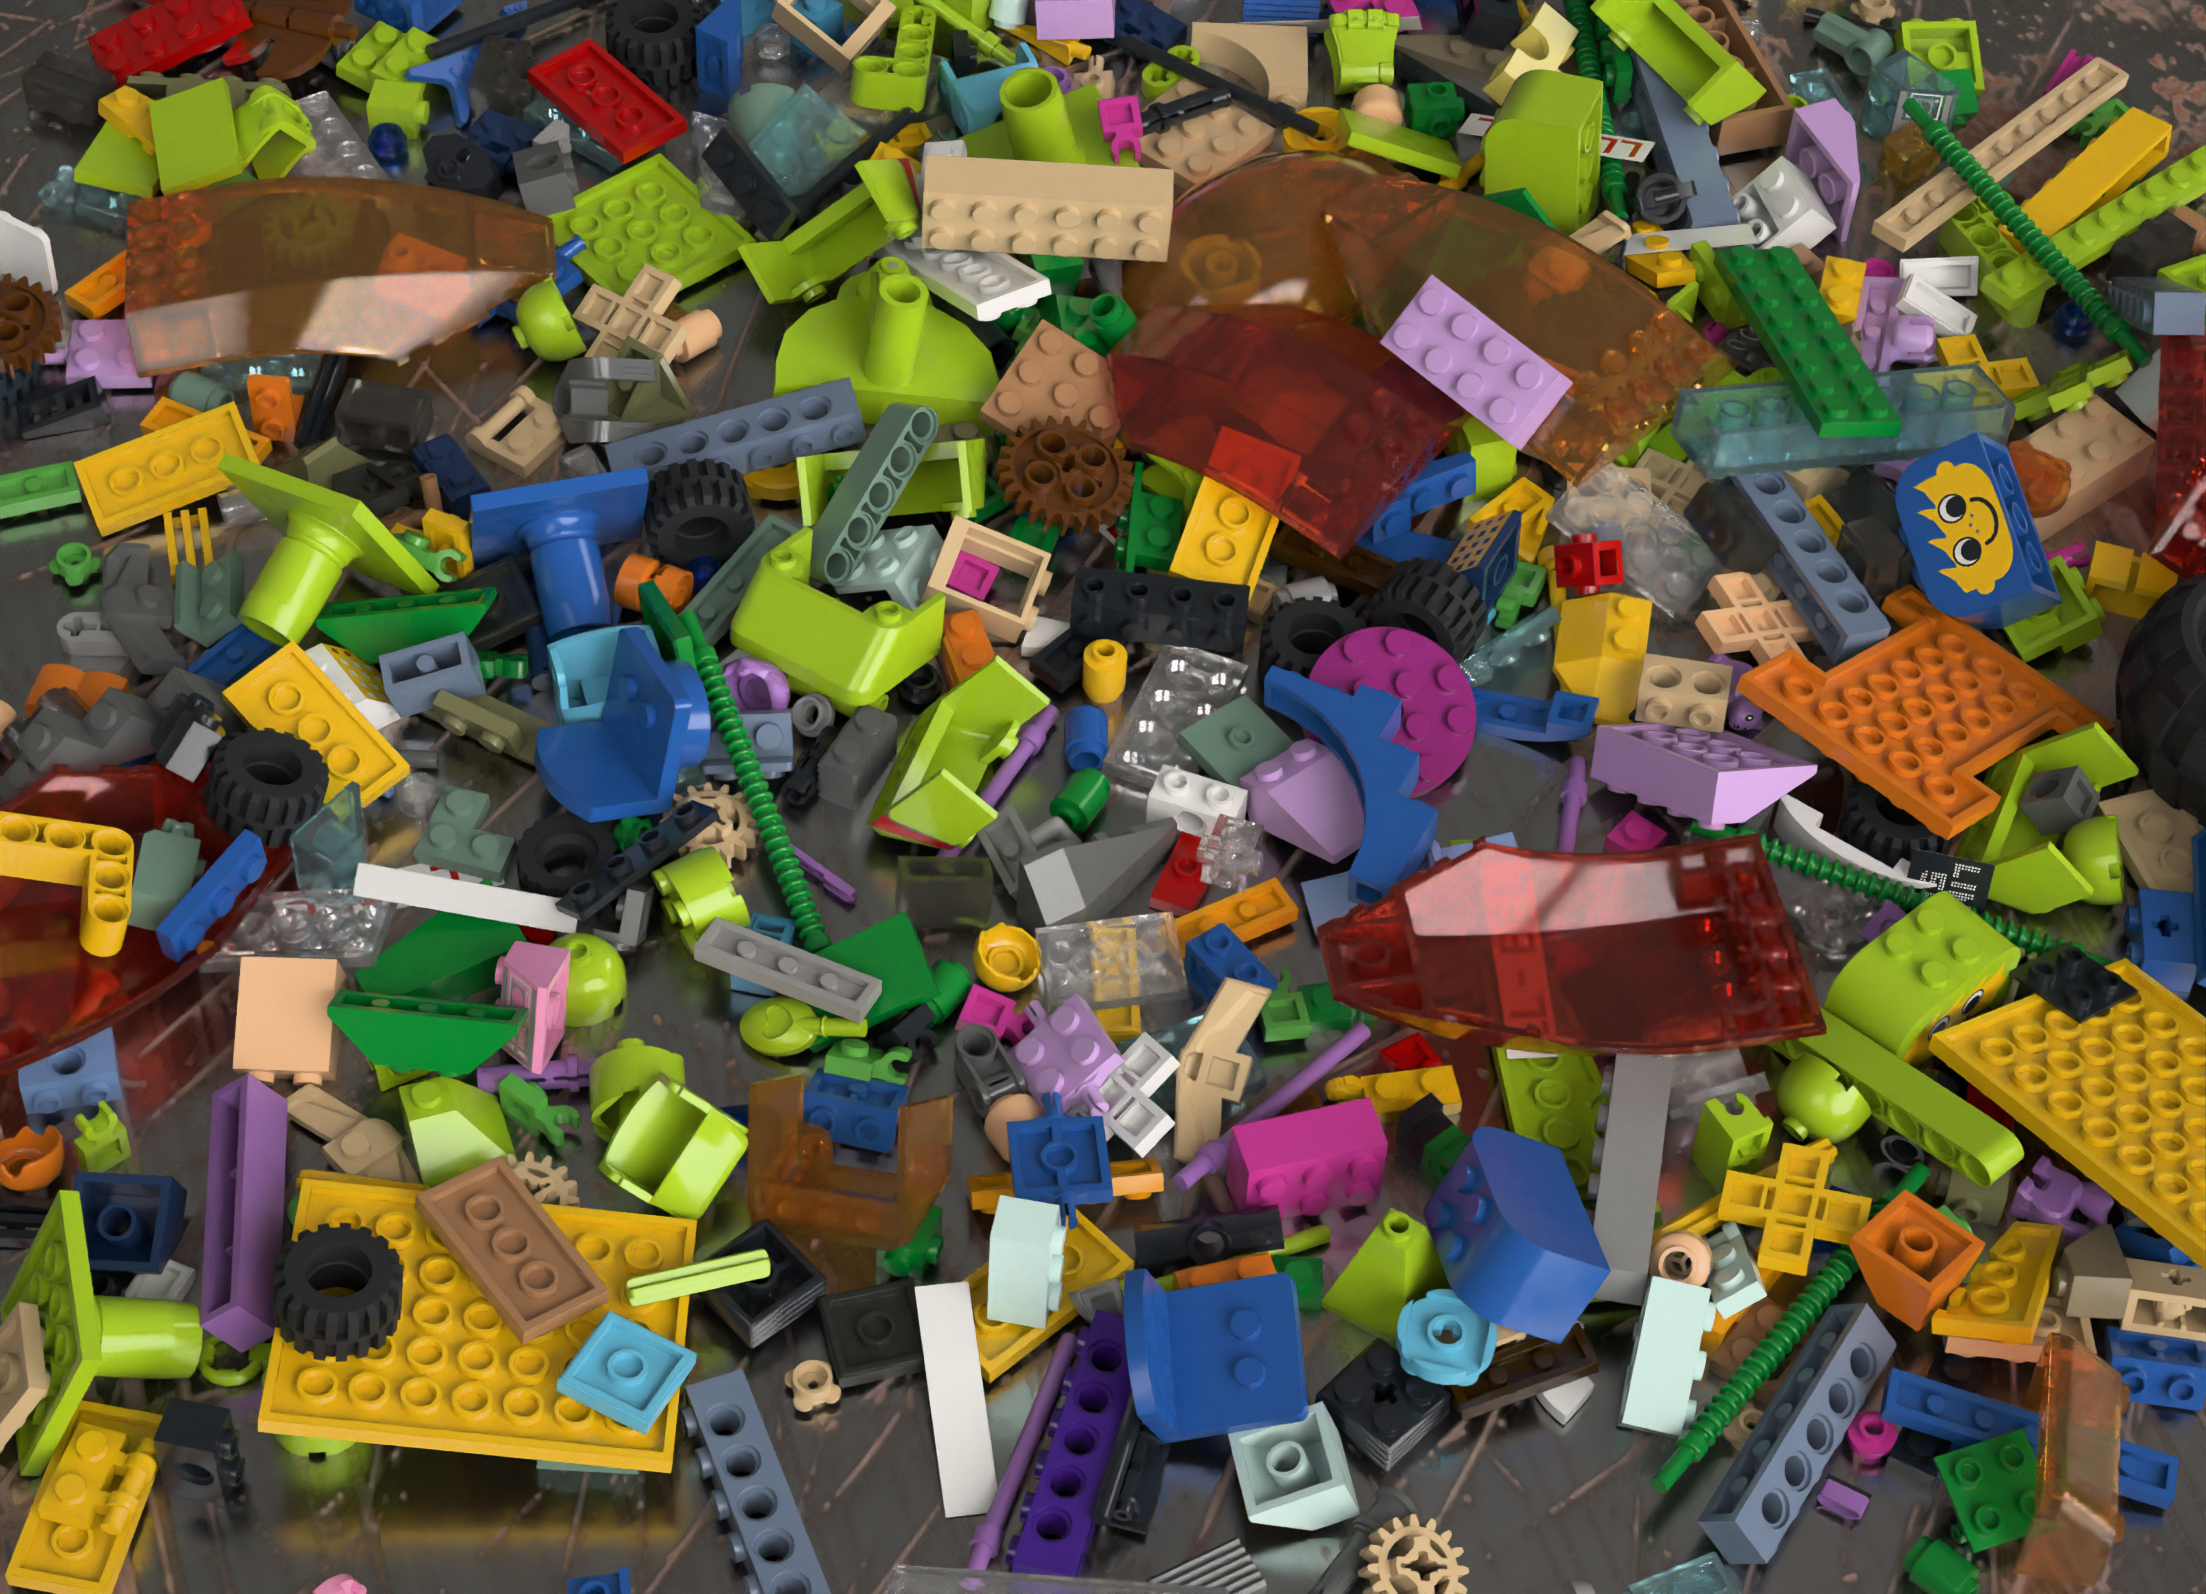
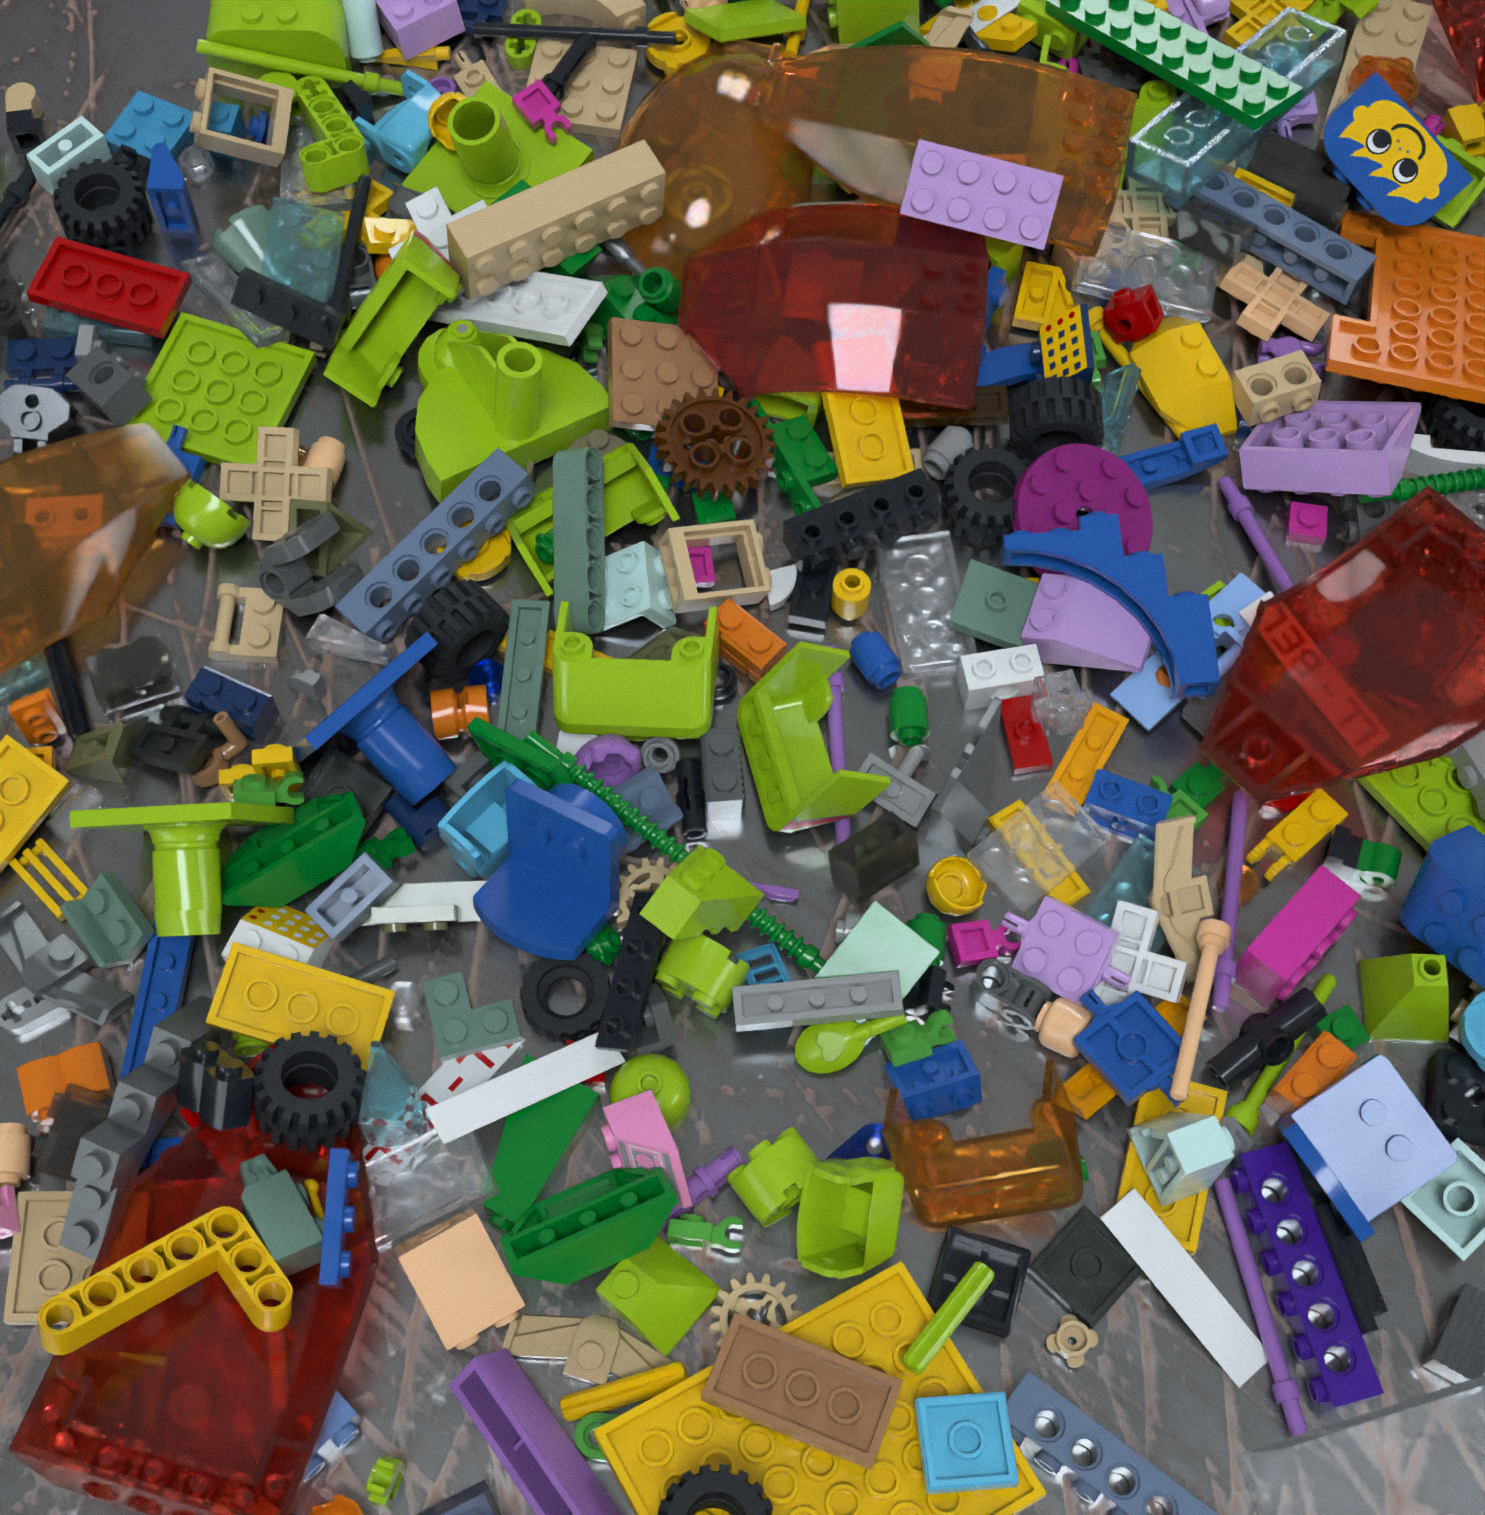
camera: 30 degrees left, 15 degrees up
none -> lime wedge [639,845,765,940]
none -> light nougat piece [1170,919,1232,1101]

